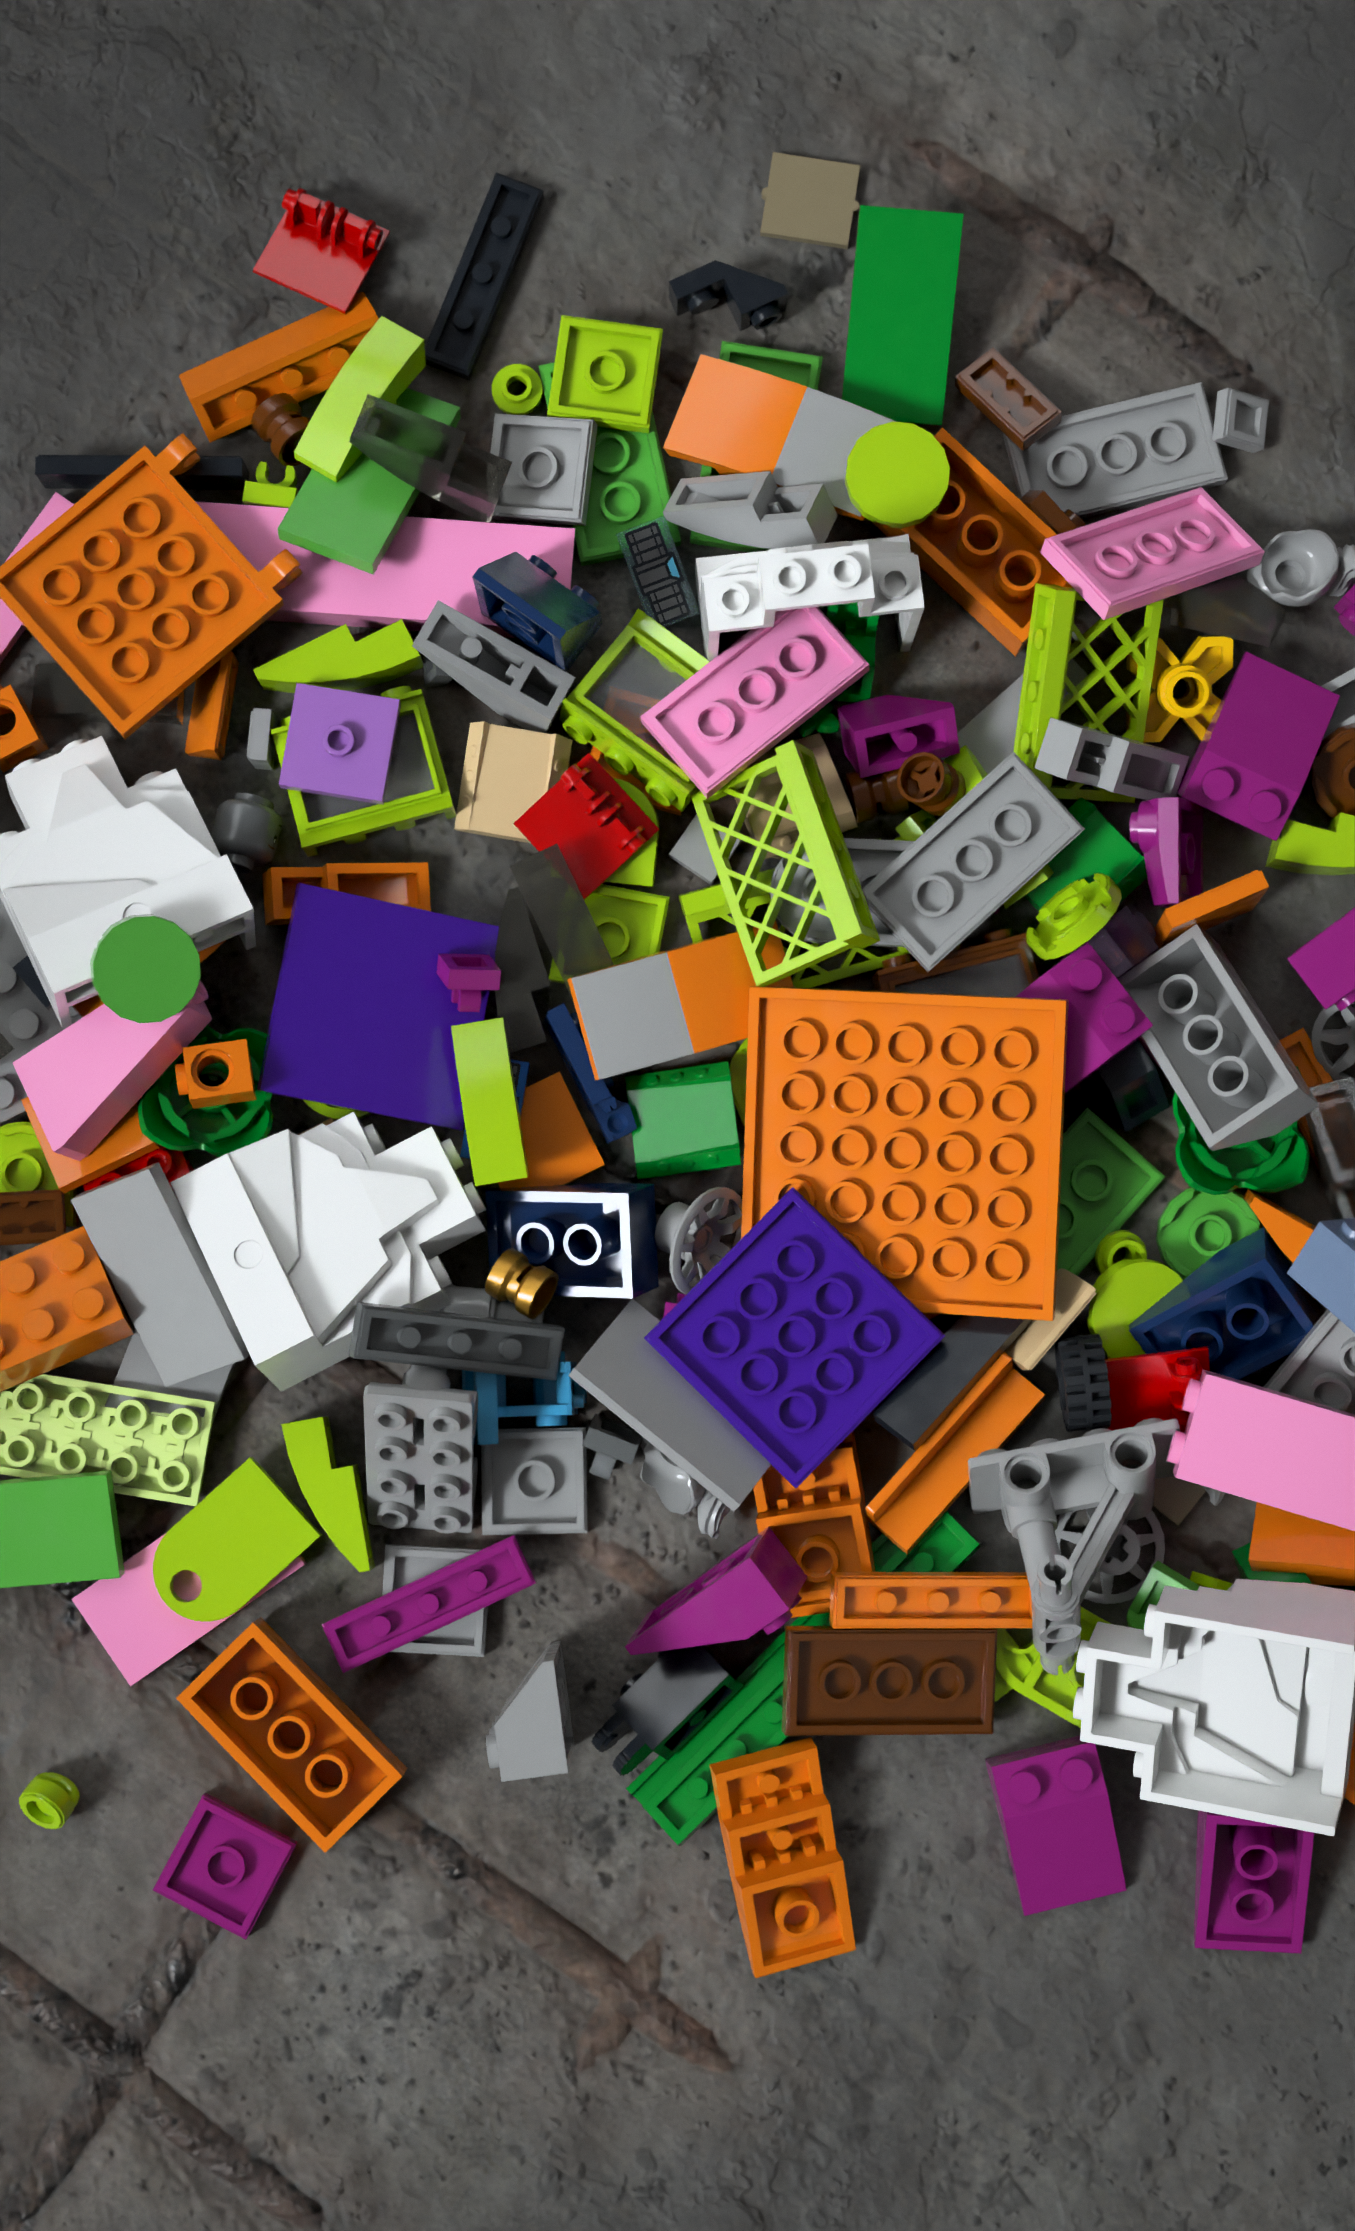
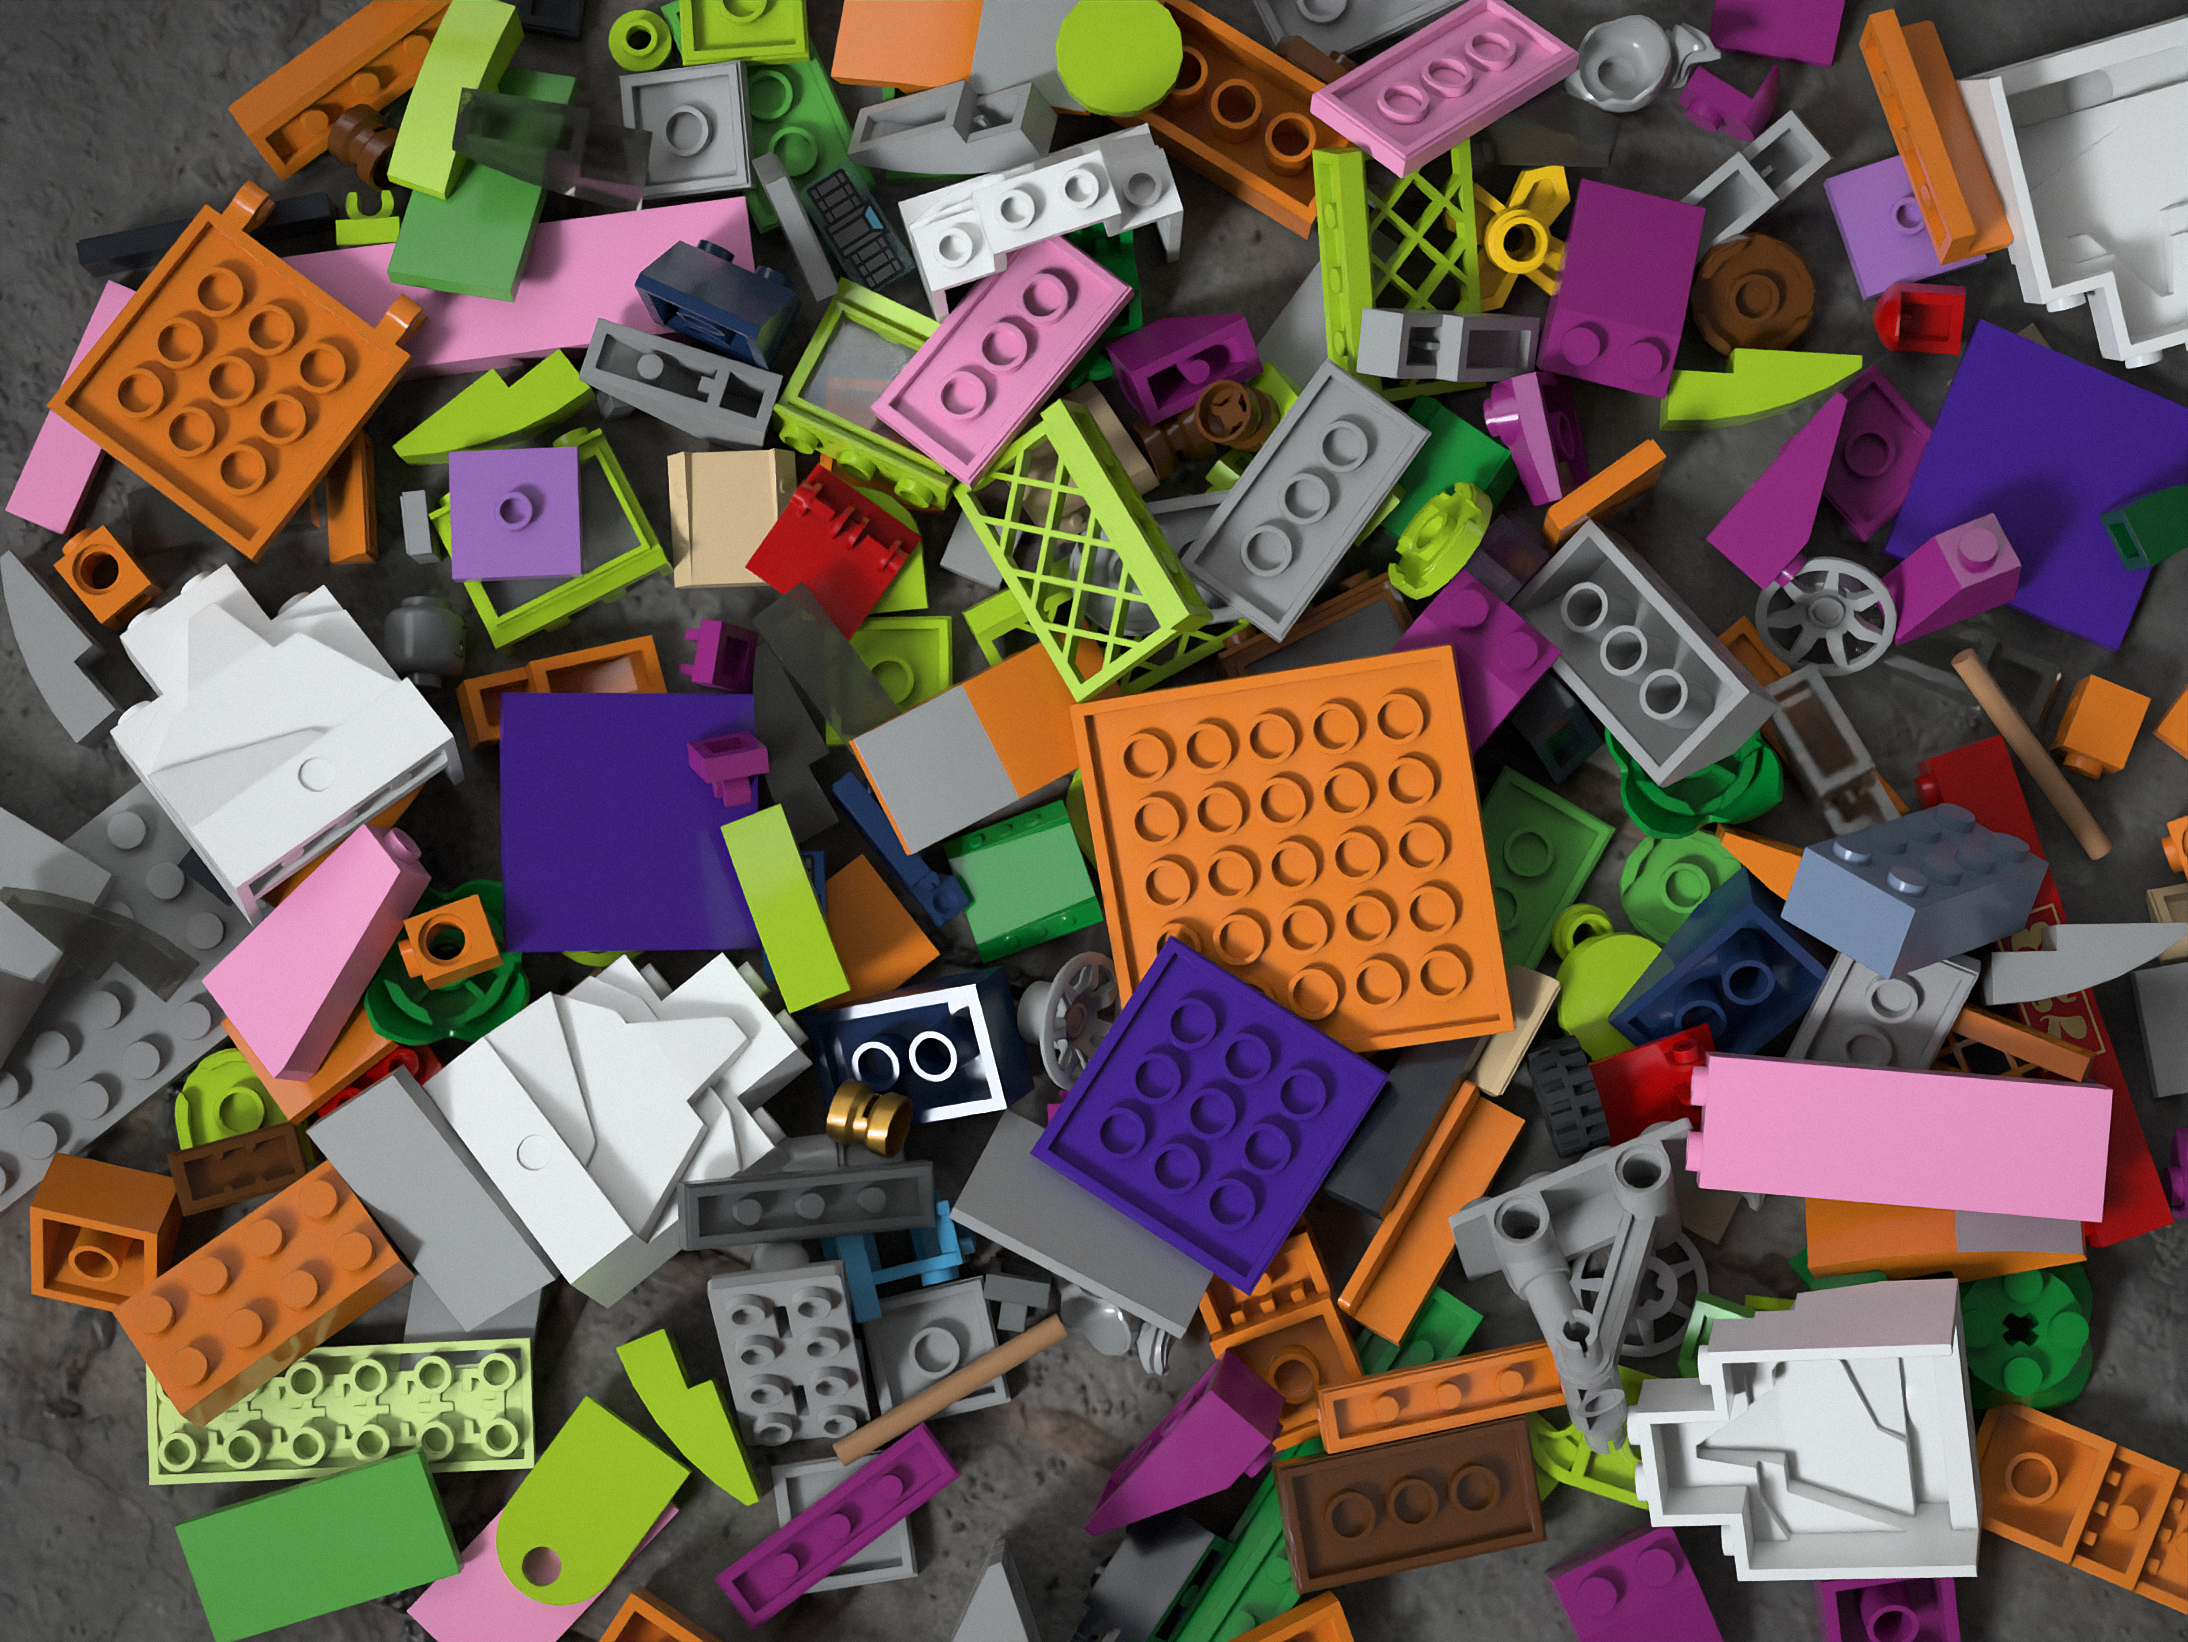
camera: 10 degrees left, 0 degrees up
bright green tile [90,914,201,1023] -> none
none -> magenta tile [679,619,759,694]
none -> light grey tile [752,152,839,302]
none -> medium nougat bar [832,1313,1069,1467]

